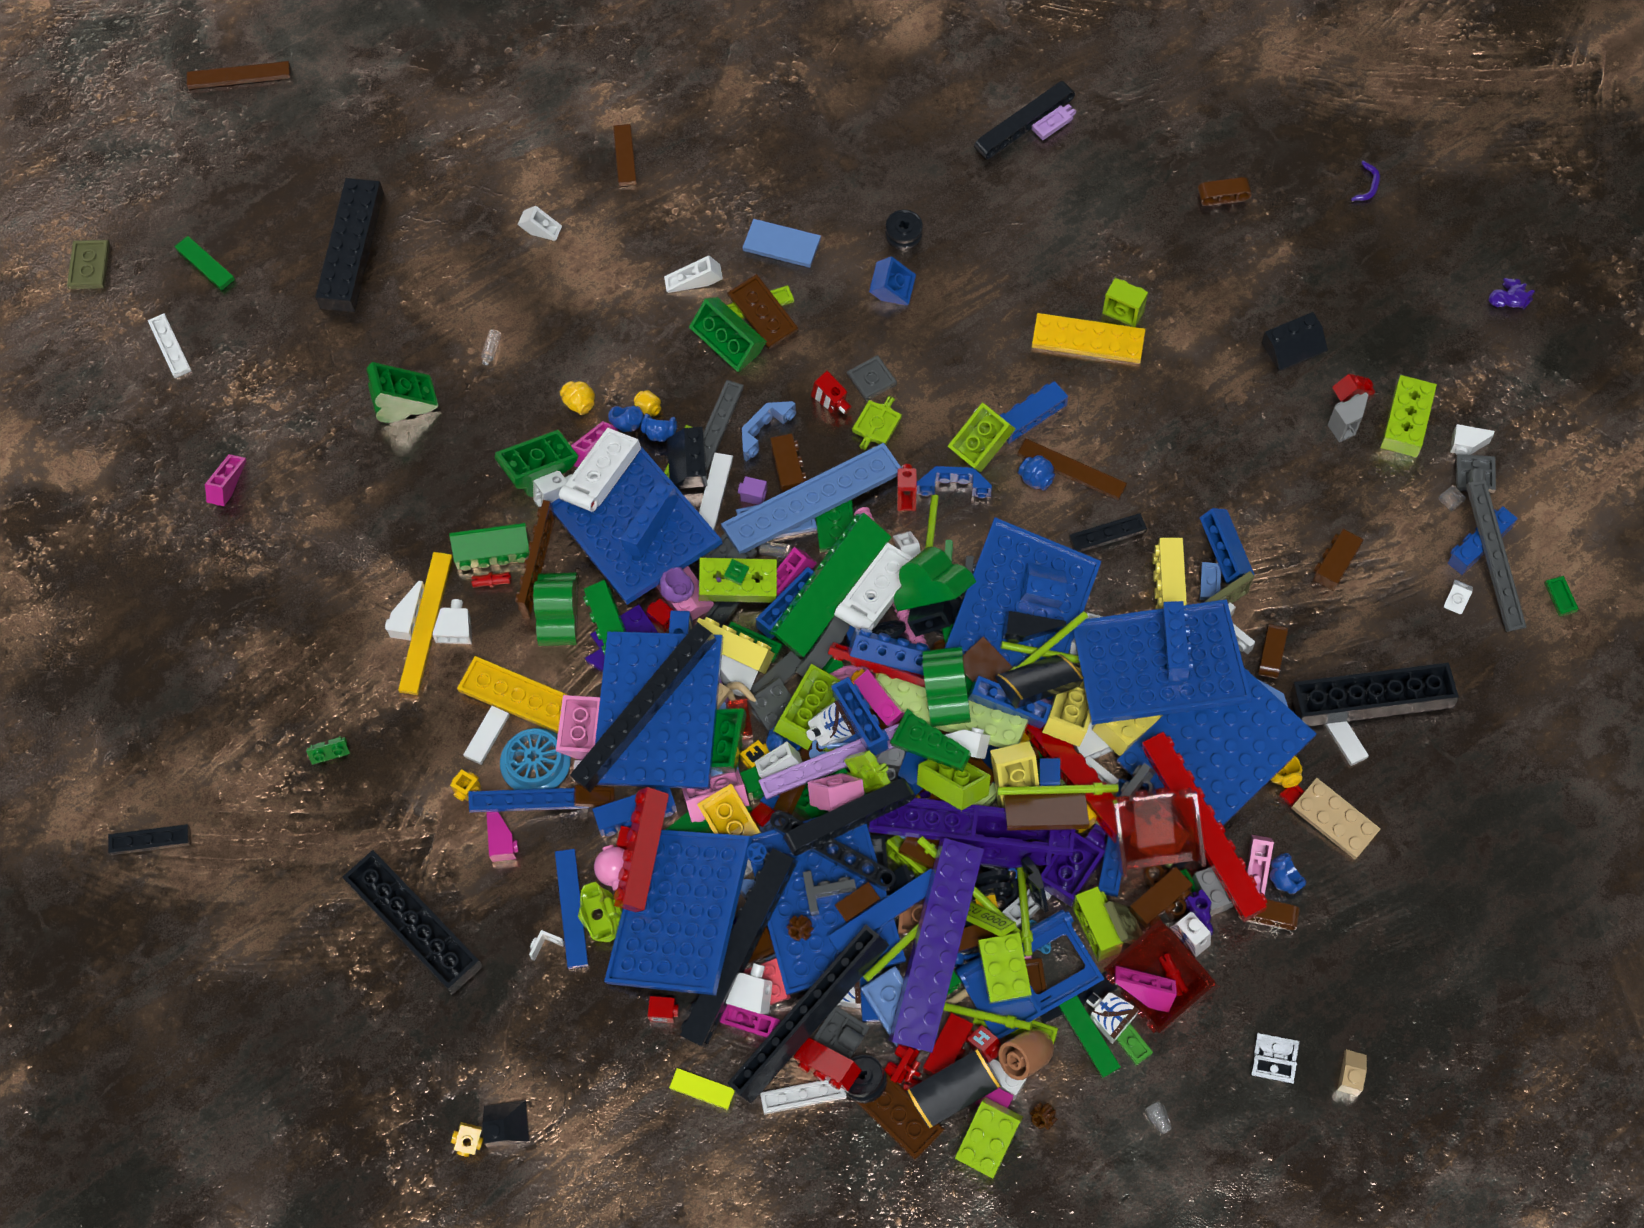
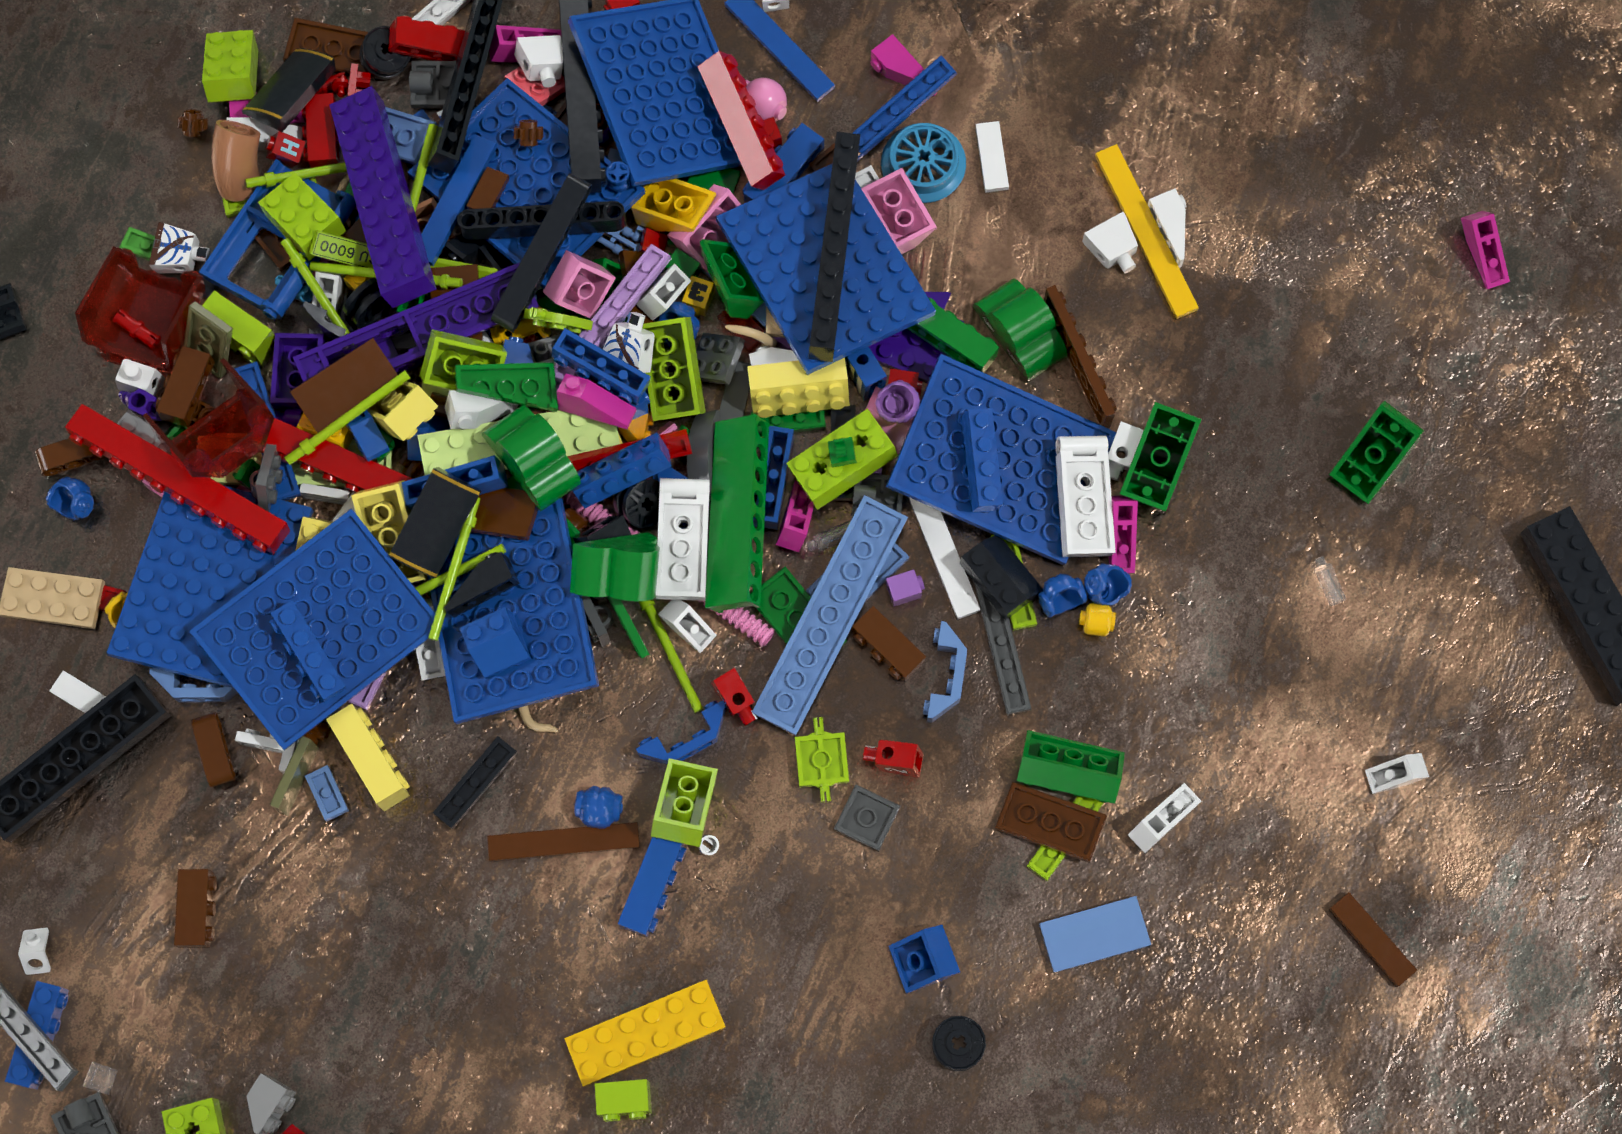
camera: 145 degrees right, 10 degrees up
green hinge [306,736,350,765] -> none
green slope [449,523,530,570] -> none
yellow brick [450,769,481,801] -> none
yellow plate [457,656,567,733] -> none
red pin [471,572,511,588] -> none
yellow hair [560,381,595,415] -> none
lime piece [578,882,623,942] -> none
dark grey bracket [803,871,857,916] -> none
green tile [1058,995,1121,1079] -> none
dark pink slope [1115,966,1177,1012] -> none
clear cone [1145,1101,1172,1135] -> none
blue brick [1200,508,1255,584] -> none
bright pink slope [1246,835,1274,895] -> none

